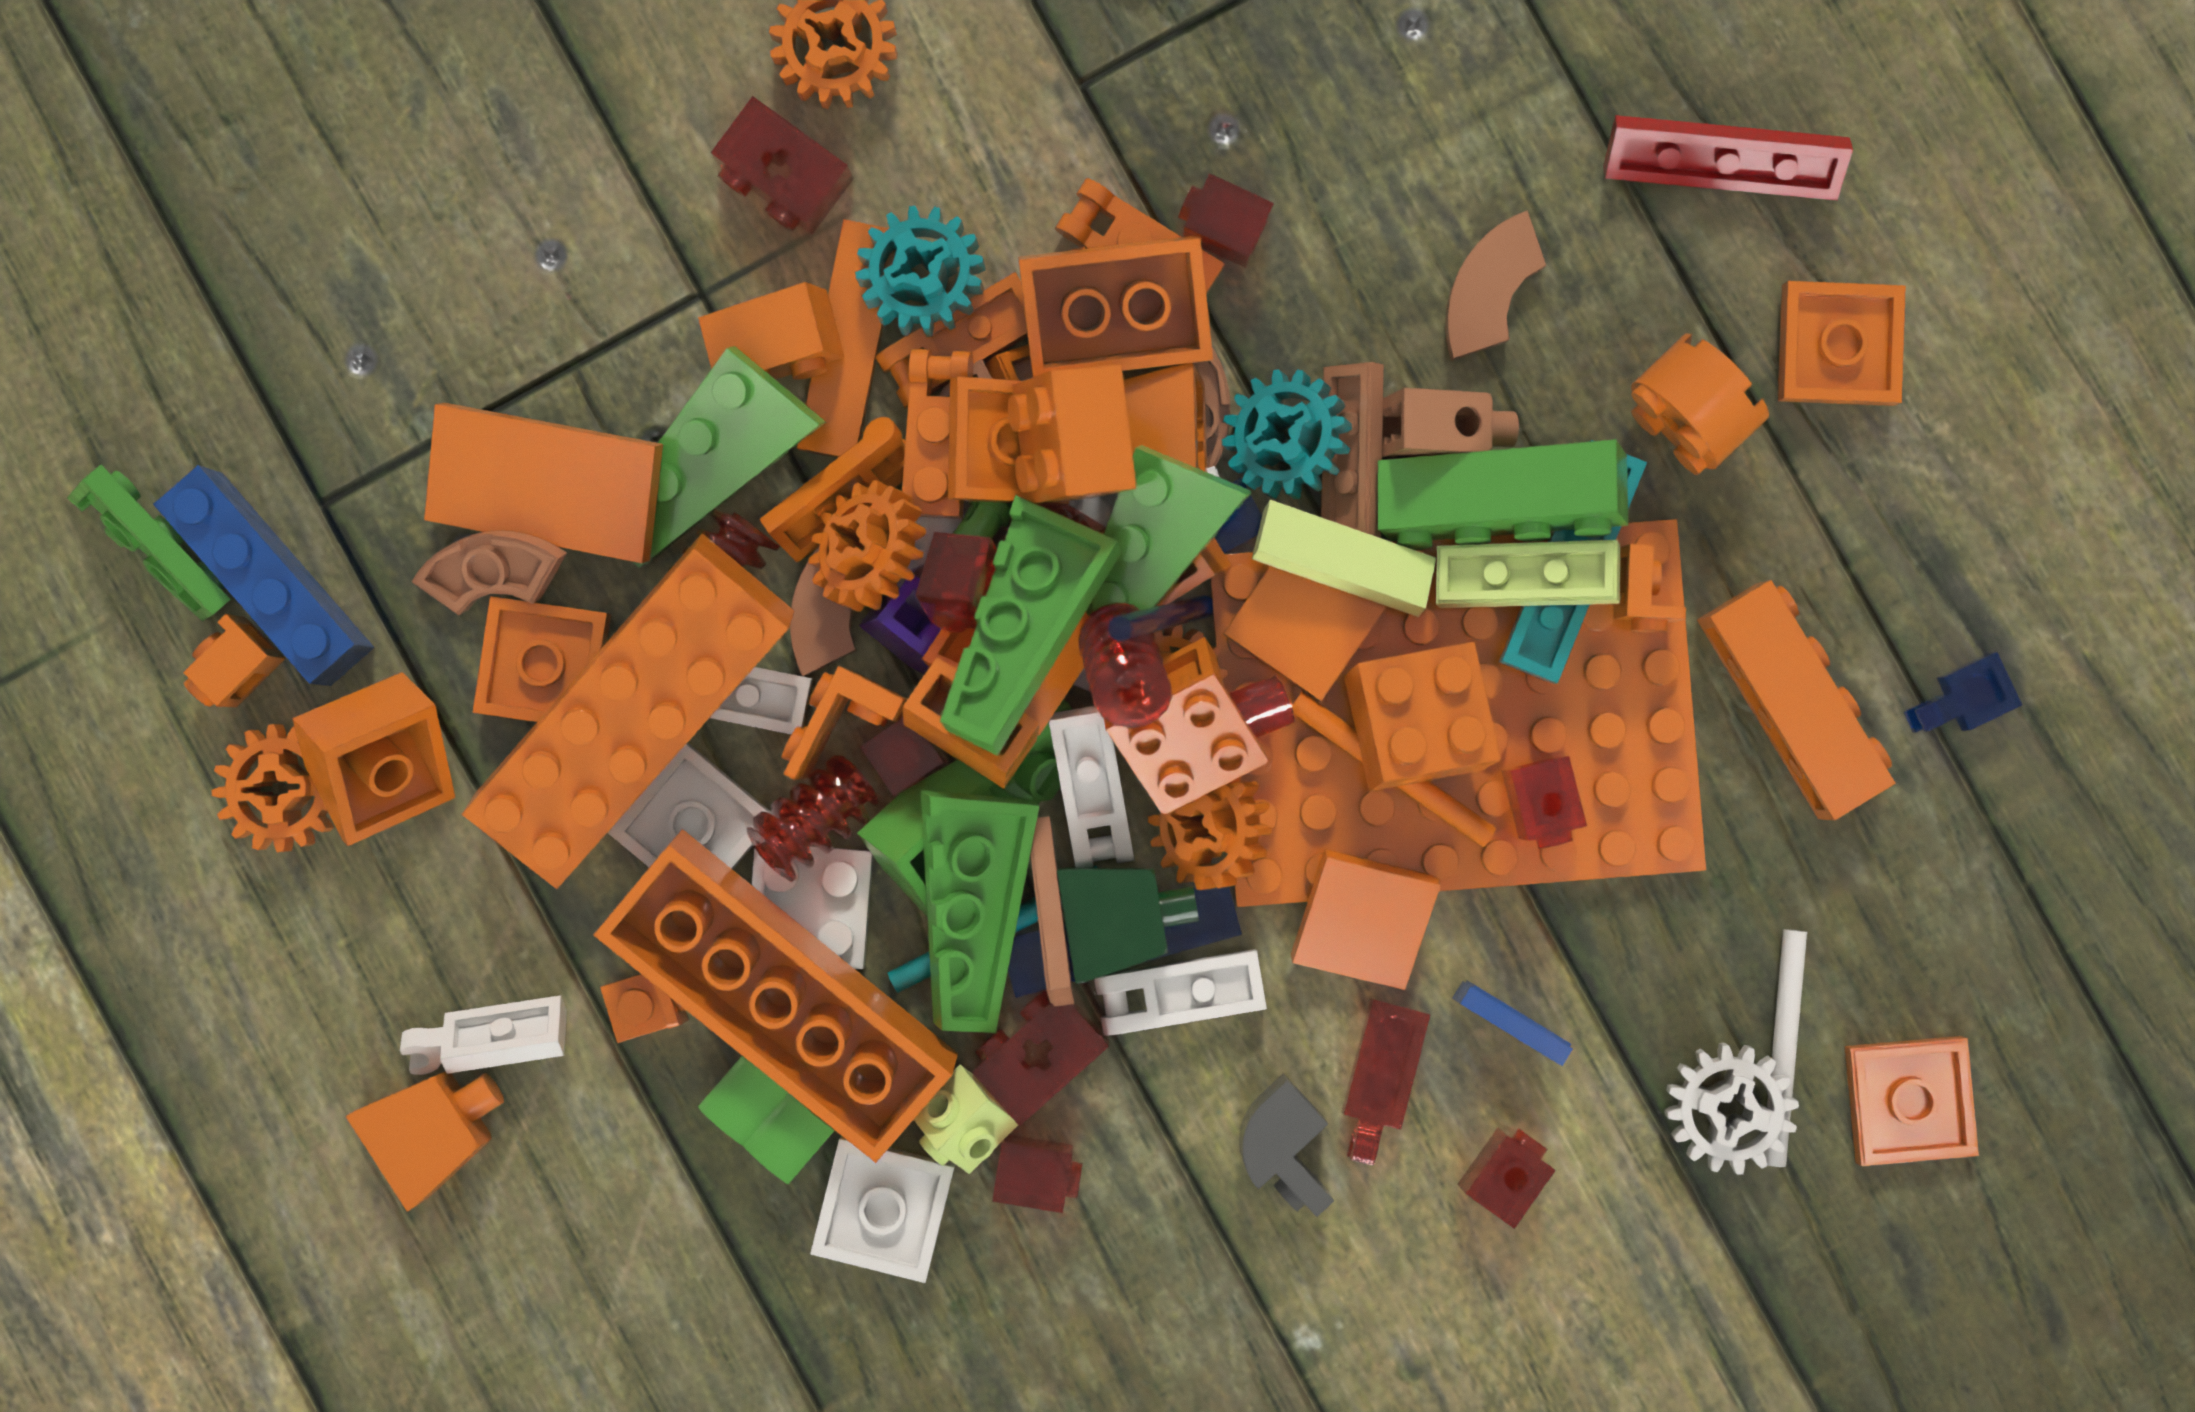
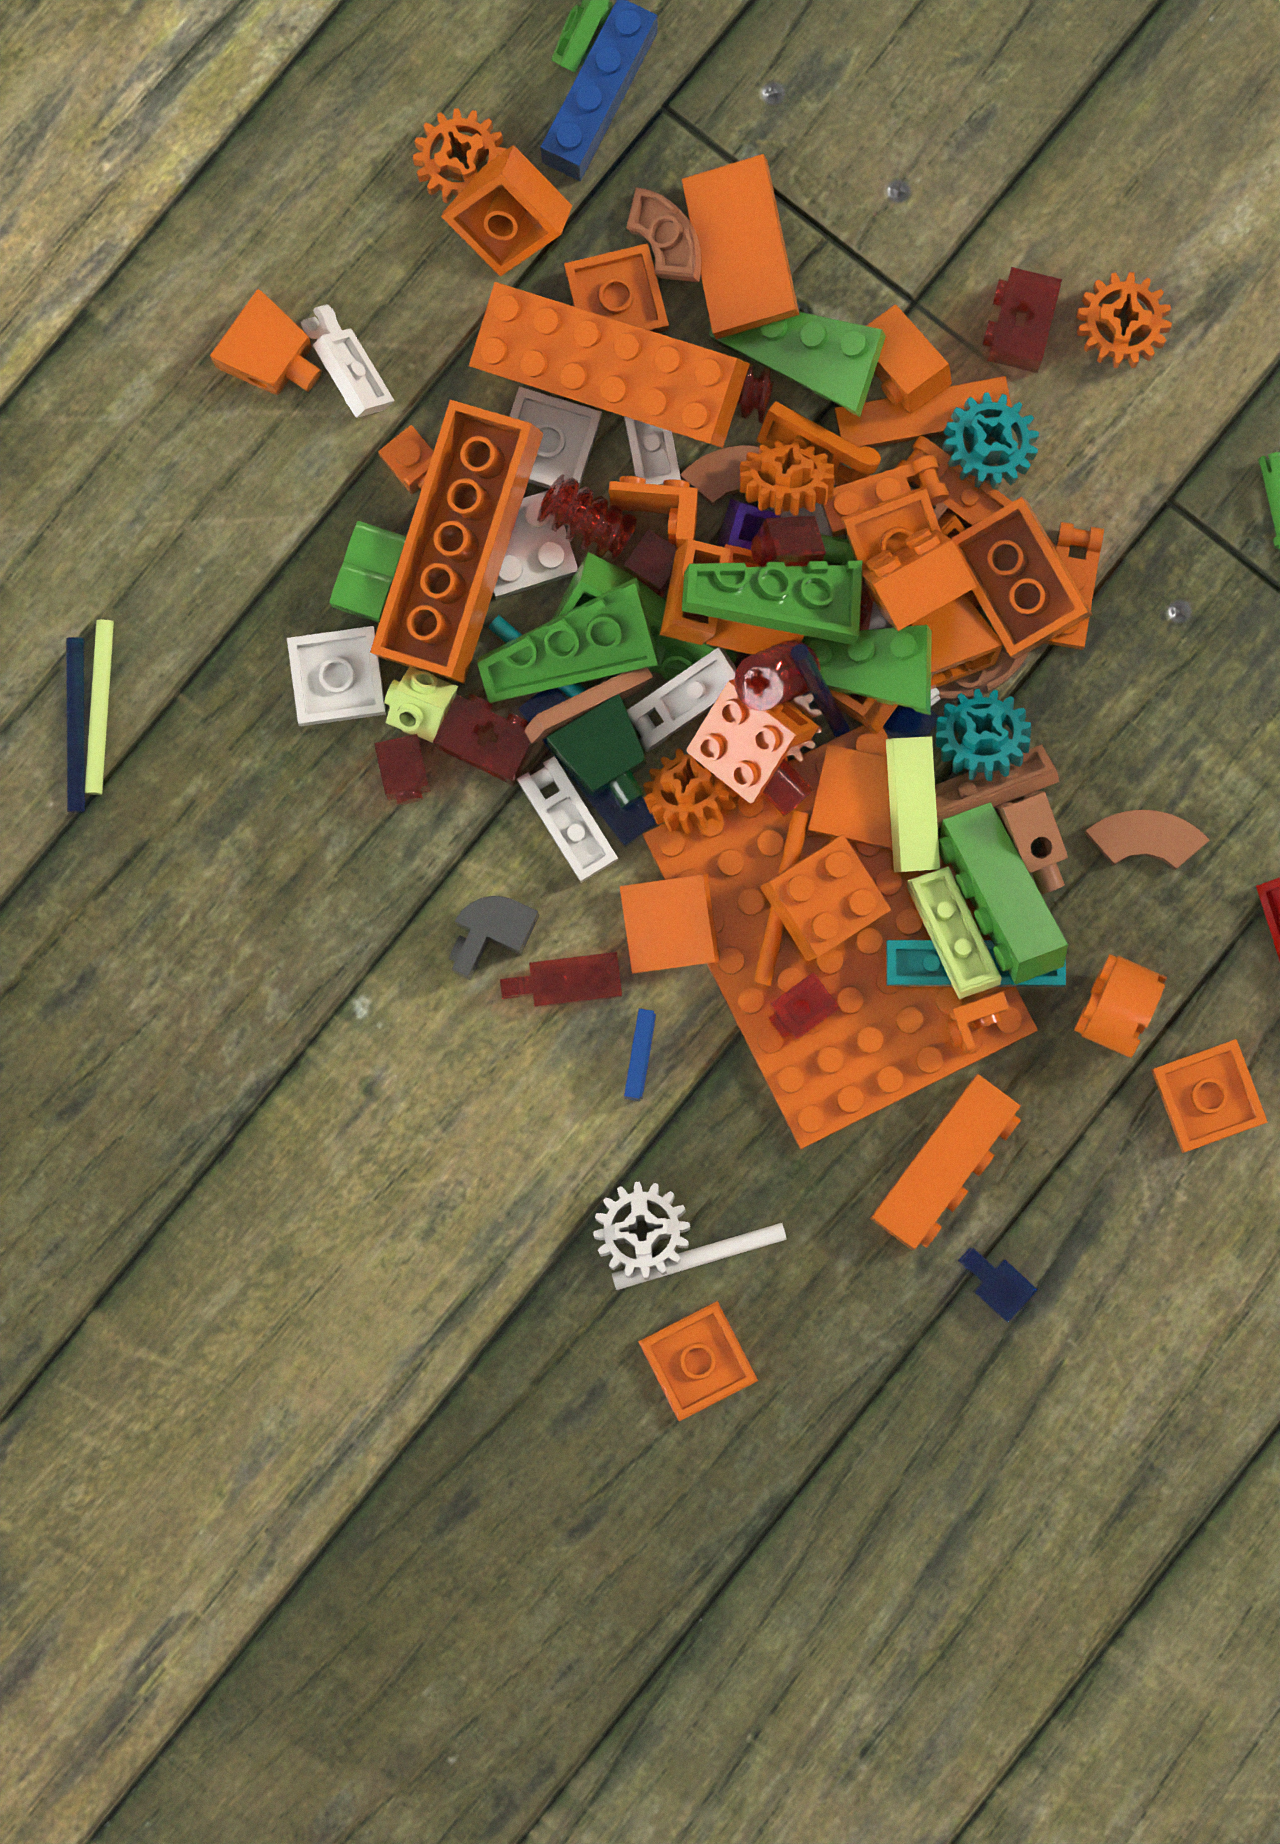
camera: 70 degrees right, 5 degrees down
orange brick [183,614,286,708] -> none
clear red brick [1178,173,1274,268] -> none
clear red brick [1458,1127,1556,1229] -> none

